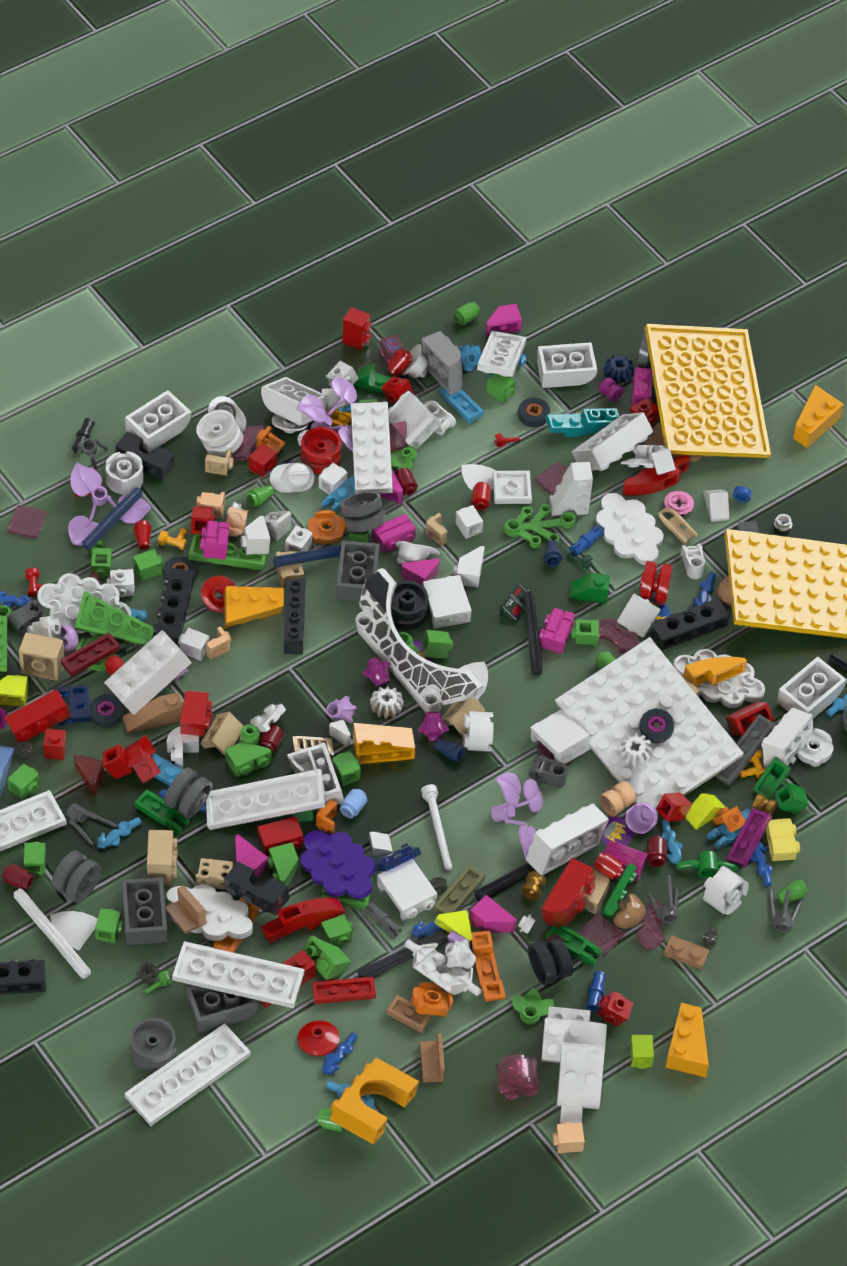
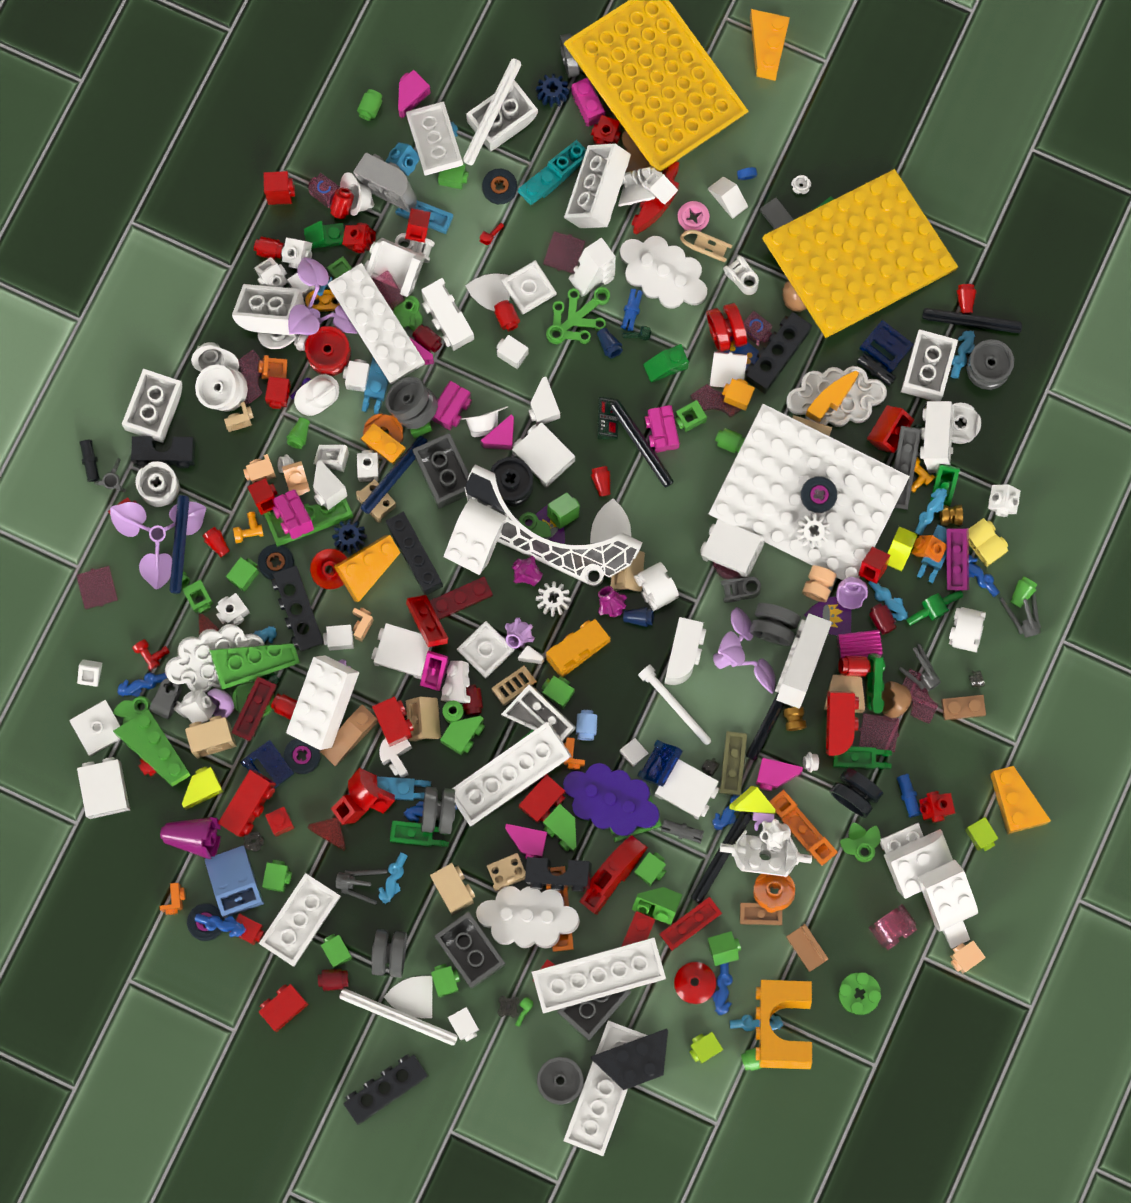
camera: 25 degrees left, 25 degrees up
medium nougat panel [165,886,207,933] -> none
tan bracket [425,513,447,546] -> none
magenta wheel [598,377,624,402] -> none
blue animal [693,572,716,607] -> none
green brick [775,782,809,815] -> none
none -> red brick [254,236,284,260]
none -> white brick [254,257,288,287]
none -> dark blue gear [332,519,367,554]
none -> light orange plate [361,423,406,464]
none -> white panel [371,623,432,679]
none -> red brick [405,208,431,243]
none -> red plate [406,595,448,647]
none -> dark pink slope [420,651,449,691]
none -> white wedge [421,278,474,351]
none -> dark red plate [430,577,493,620]
none -> white brick [443,498,507,575]
none -> white brick [448,1007,479,1042]
none -> white plate [457,621,515,679]
none -> white axle [463,58,521,165]
none -> red cone [591,466,611,497]
none -> black wing [591,1028,668,1090]
none -> white brick [664,617,706,685]
none -> lime brick [689,1032,723,1064]
none -> bright green brick [707,931,741,966]
none -> light orange brick [722,378,755,411]
none -> clear pink brick [743,311,772,346]
none -> dark grey wheel [749,603,801,646]
none -> bright green plate [838,973,881,1015]
none -> black pin [857,352,897,387]
none -> clear blue plate [859,320,914,373]
none -> dark azure animal [914,488,947,535]
none -> white brick [988,484,1021,517]

